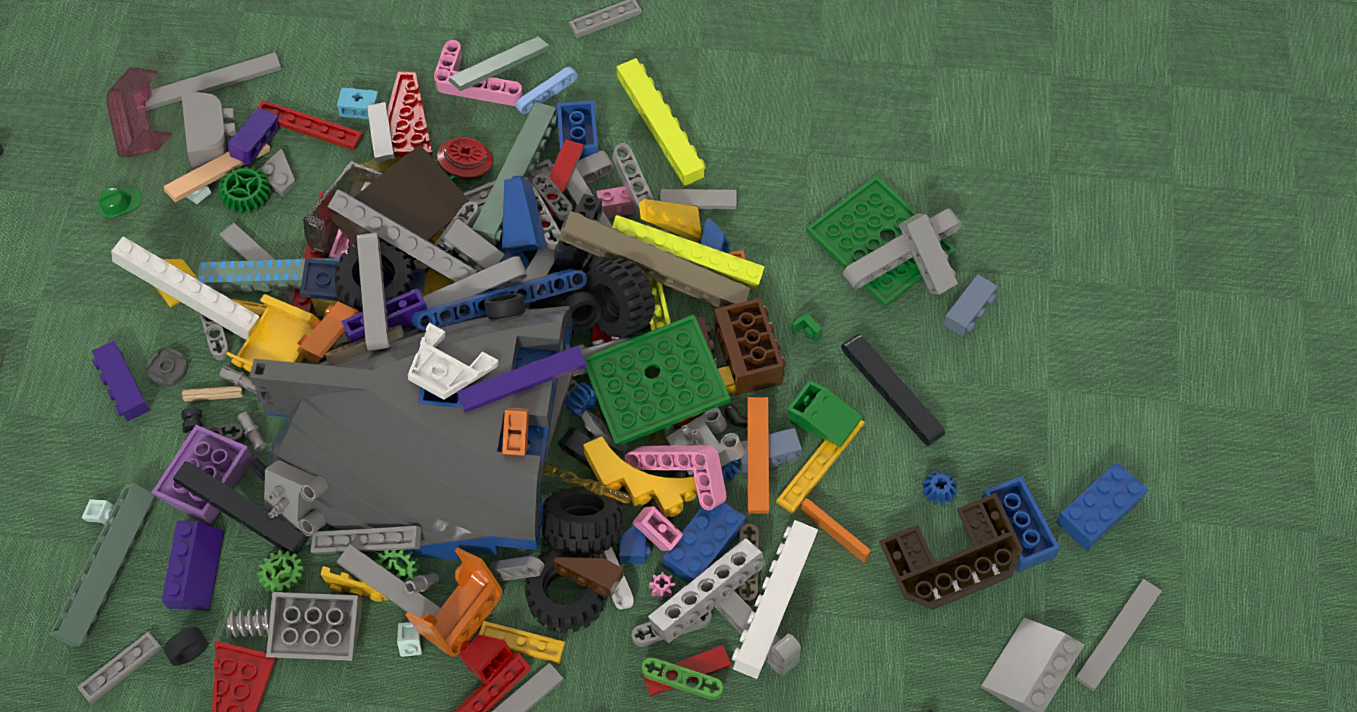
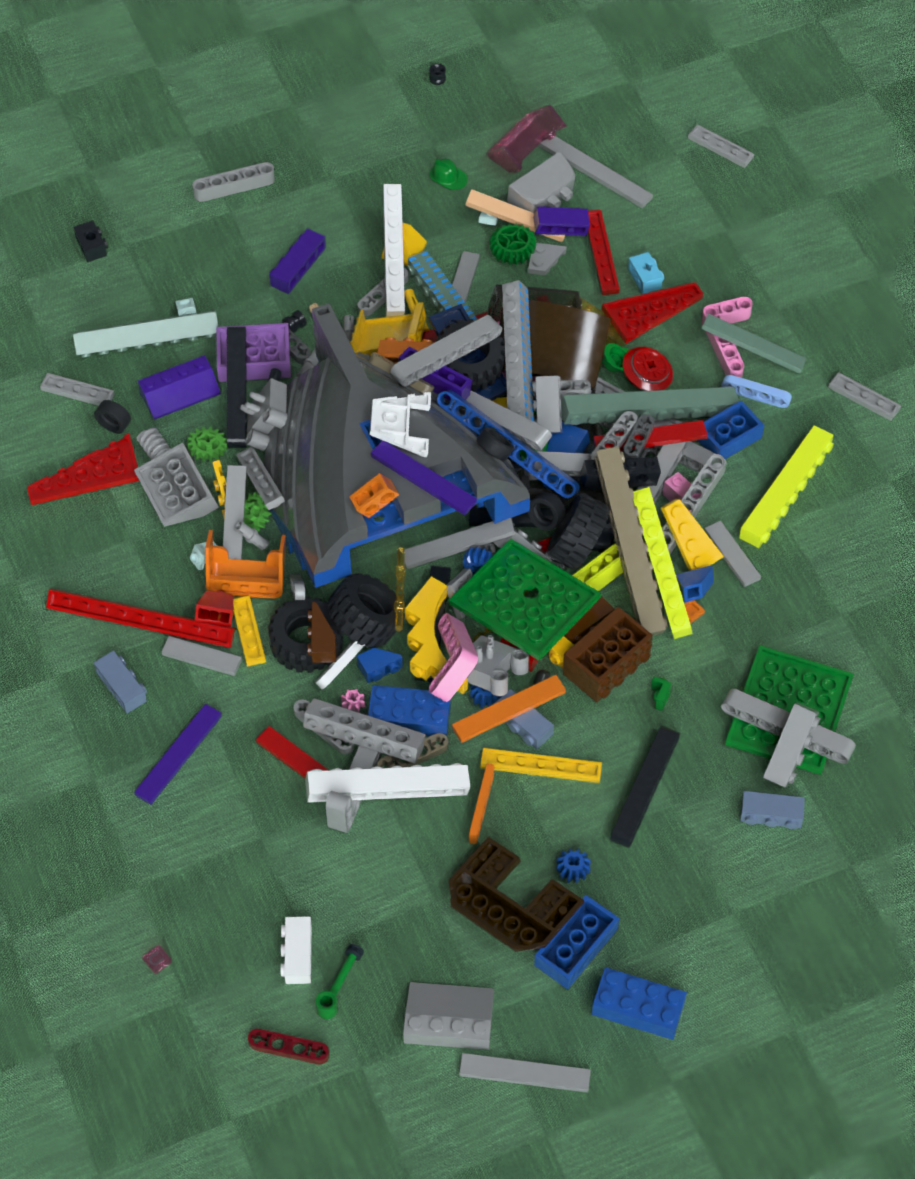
camera: 60 degrees right, 5 degrees down
dark grey tile [147,348,188,387] -> none
tile [367,102,395,162] -> none
blue slope [502,176,546,253] -> none
bright pink brick [632,506,683,551] -> none
bright green beam [642,658,723,700] -> none
green slope [787,380,863,448] -> none

